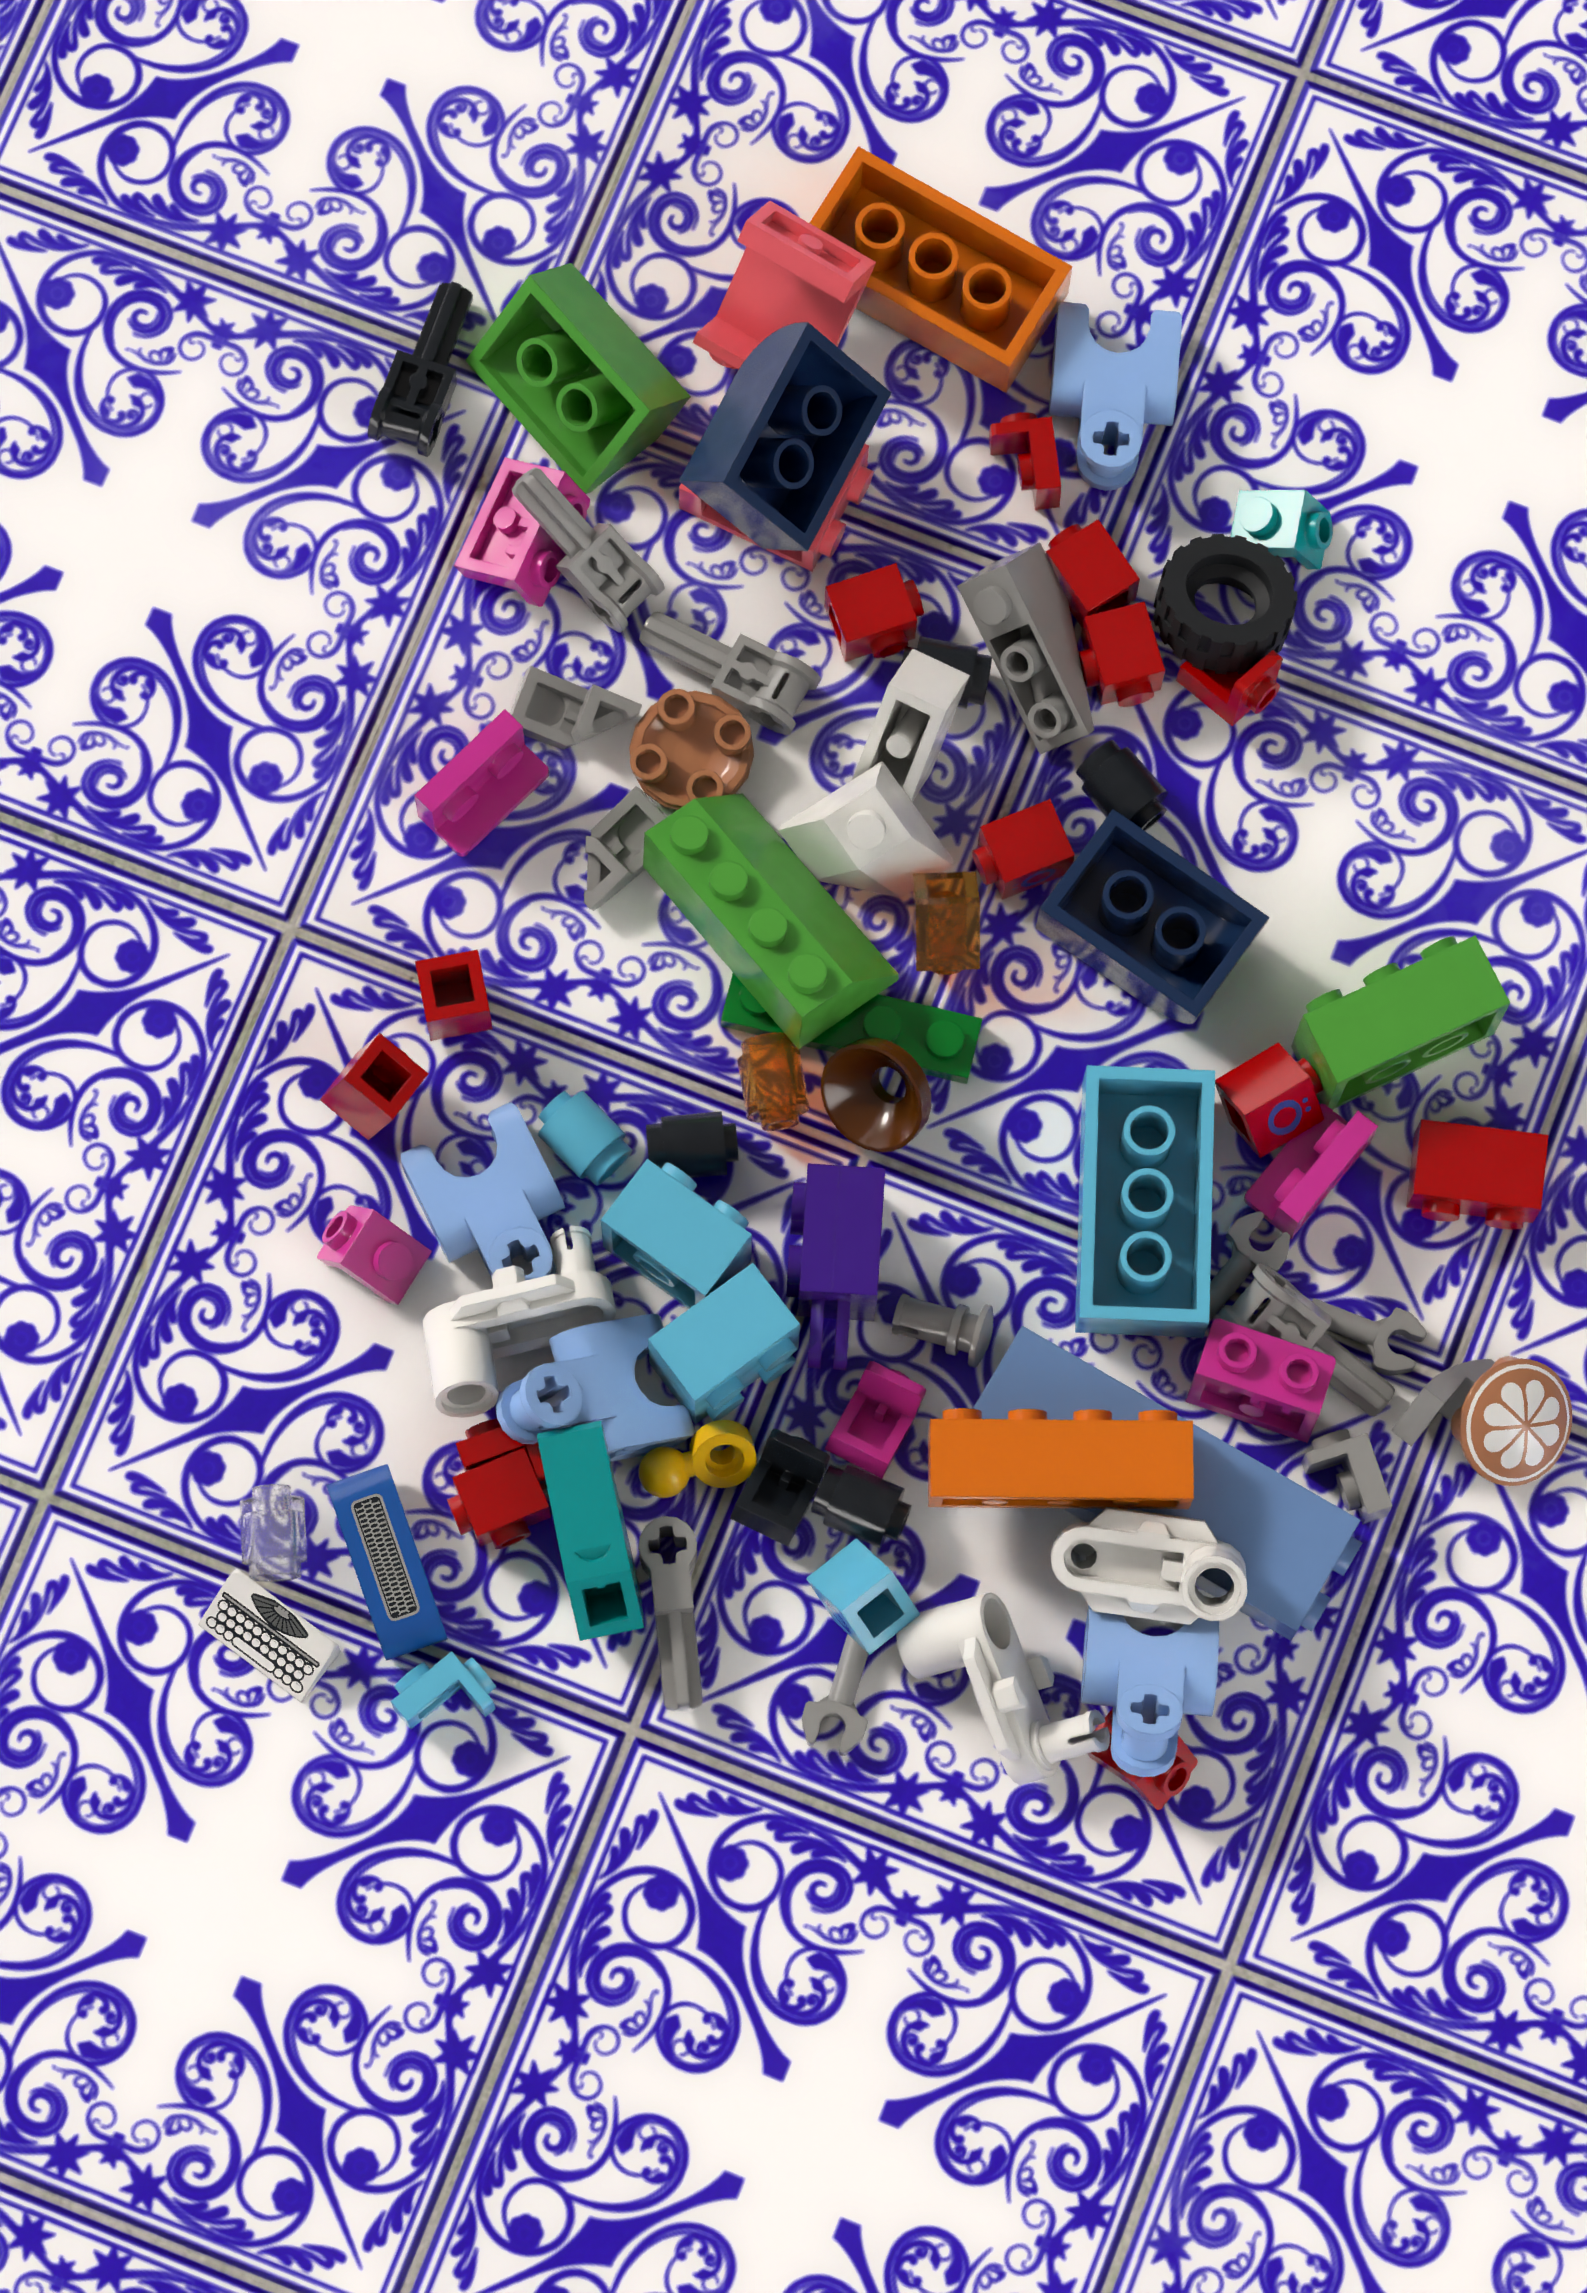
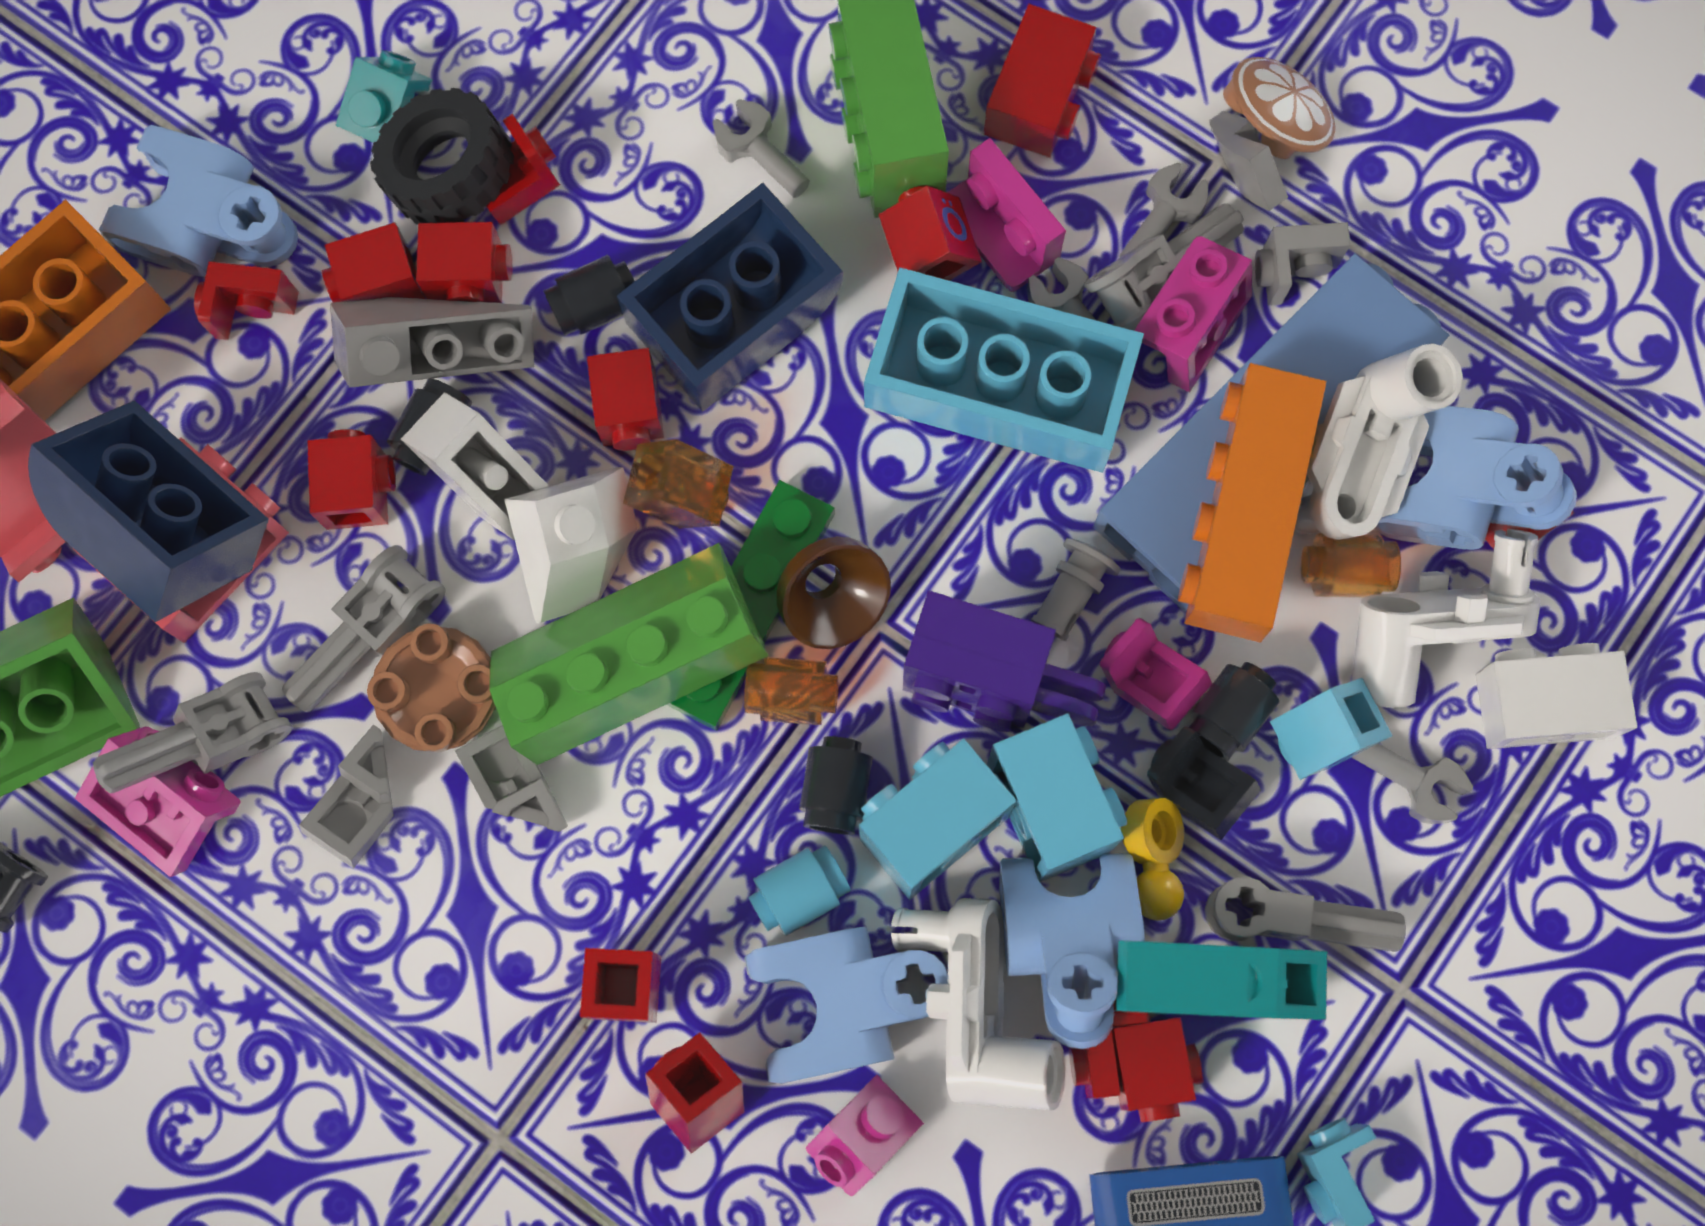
camera: 70 degrees left, 0 degrees up
dark pink bracket [414,709,549,857] -> none
none -> light grey bar [713,99,810,198]
none -> clear orange brick [1301,533,1401,598]
none -> white brick [1475,643,1637,749]

